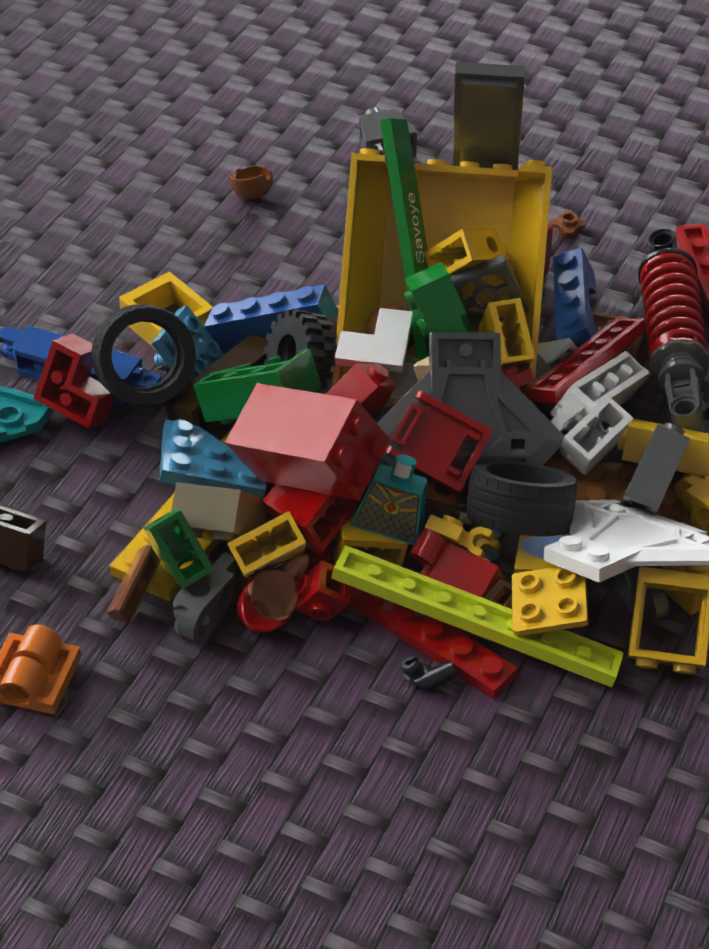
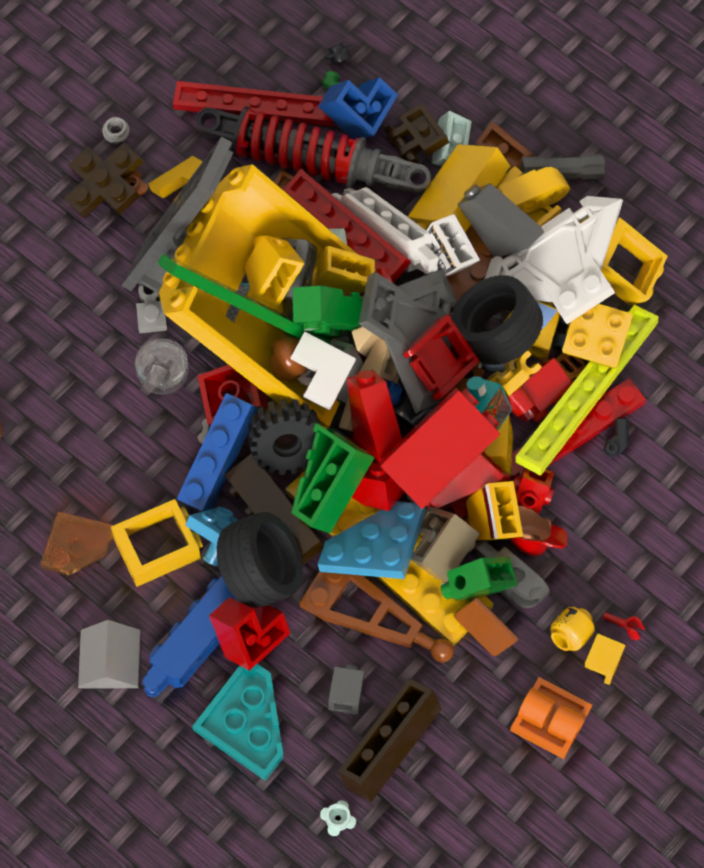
camera: 75 degrees left, 20 degrees up
none -> clear orange plate [40,512,114,575]
none -> dark brown plate [64,143,144,219]
none -> light grey slope [78,620,141,688]
none -> light grey plate [102,117,130,144]
none -> yellow tile [148,156,203,198]
none -> dark orange plate [299,571,454,663]
none -> dark grey brick [328,665,364,715]
none -> yellow head [550,607,595,651]
none -> yellow panel [585,634,625,685]
none -> red hand [603,612,645,640]

